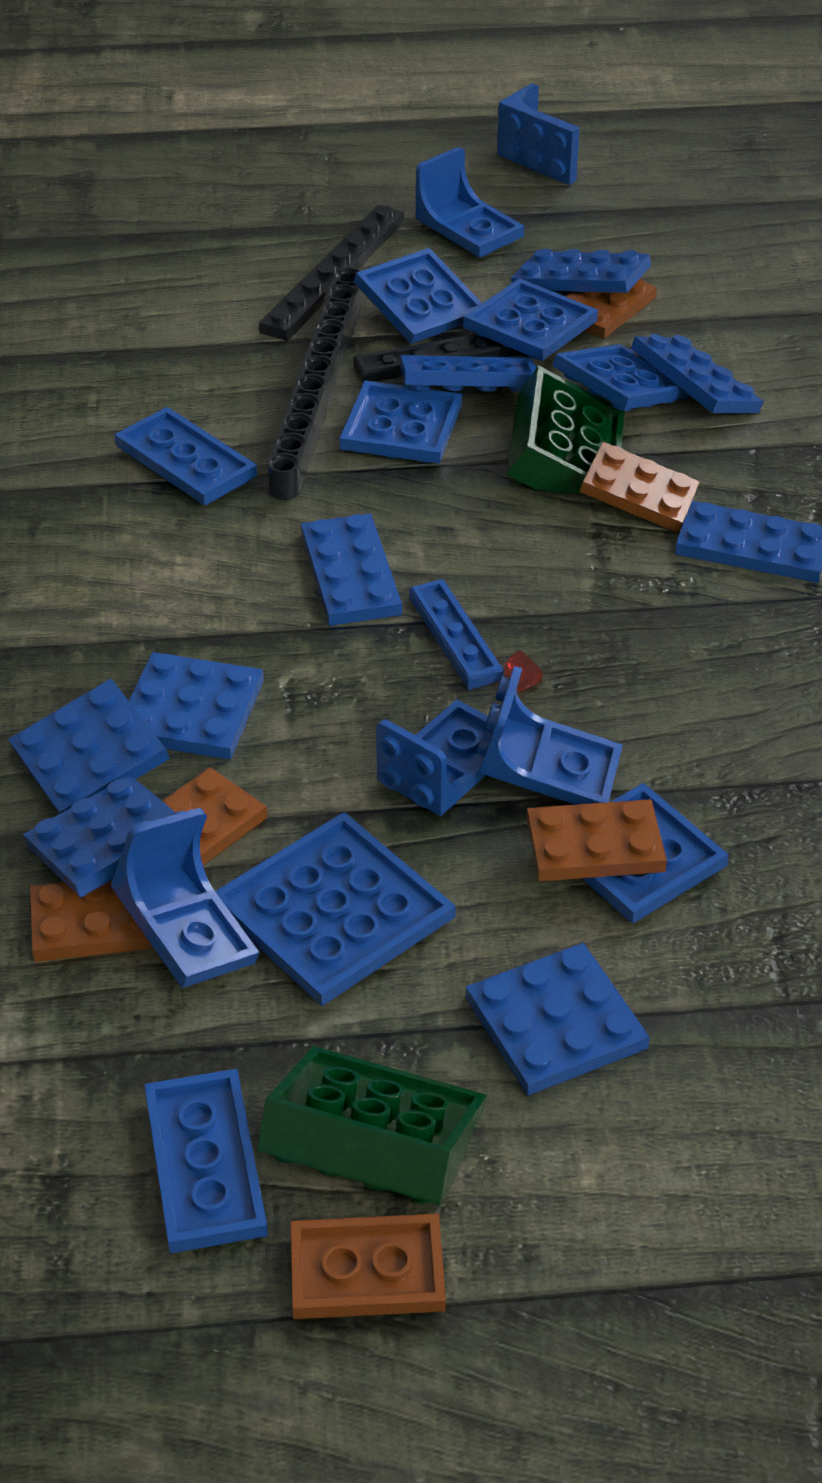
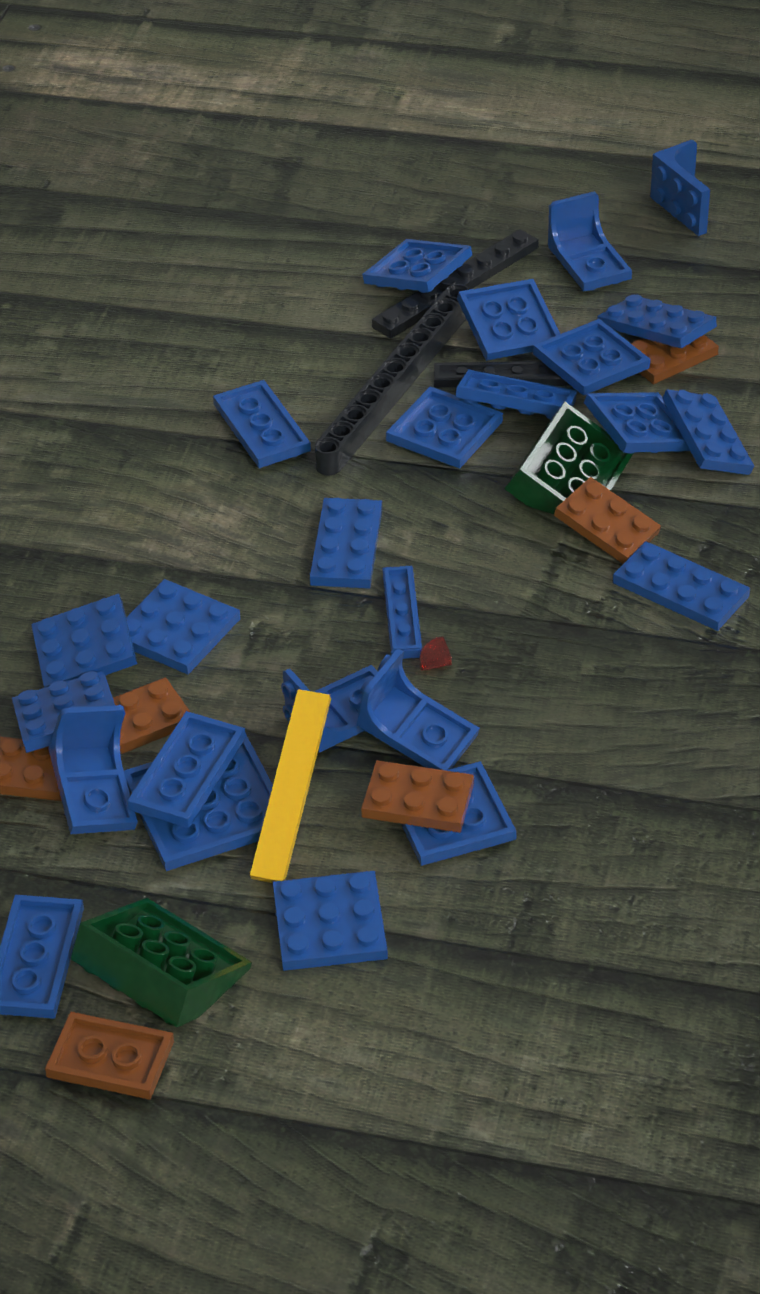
camera: 20 degrees right, 0 degrees up
none -> blue plate [127,711,246,828]
none -> yellow tile [250,689,331,883]
none -> blue plate [362,239,473,293]

